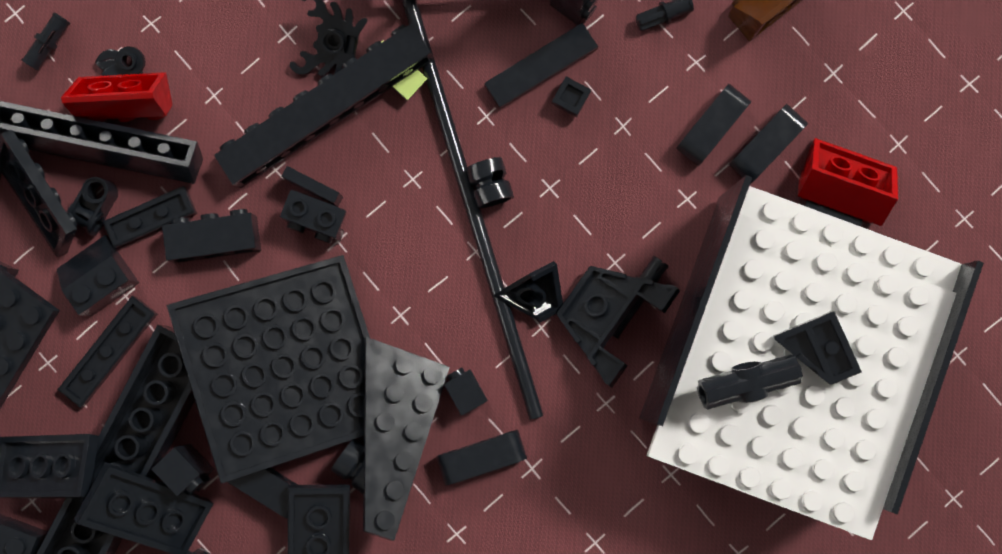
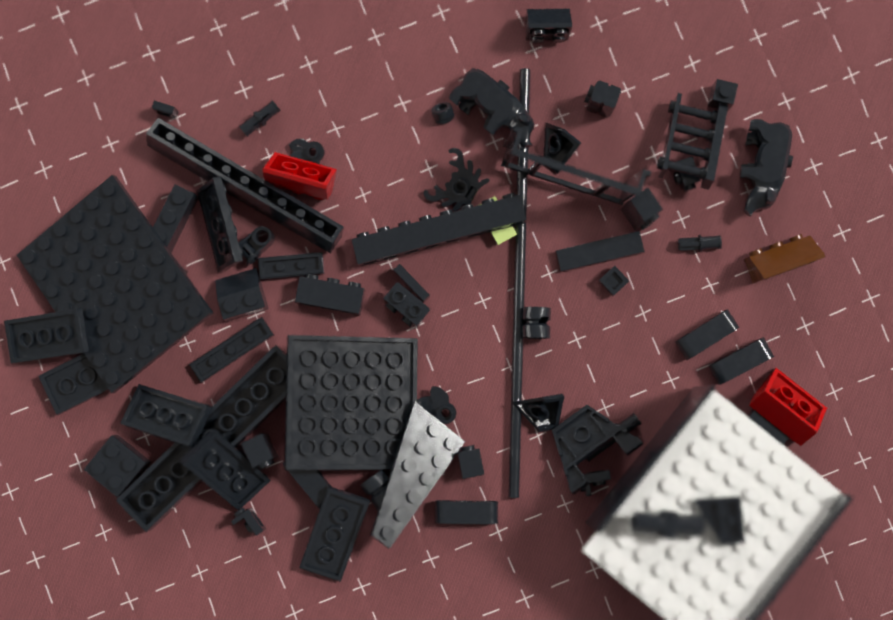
camera: 20 degrees right, 0 degrees up
none -> black plate [417,386,457,424]
none -> black bracket [580,469,611,497]

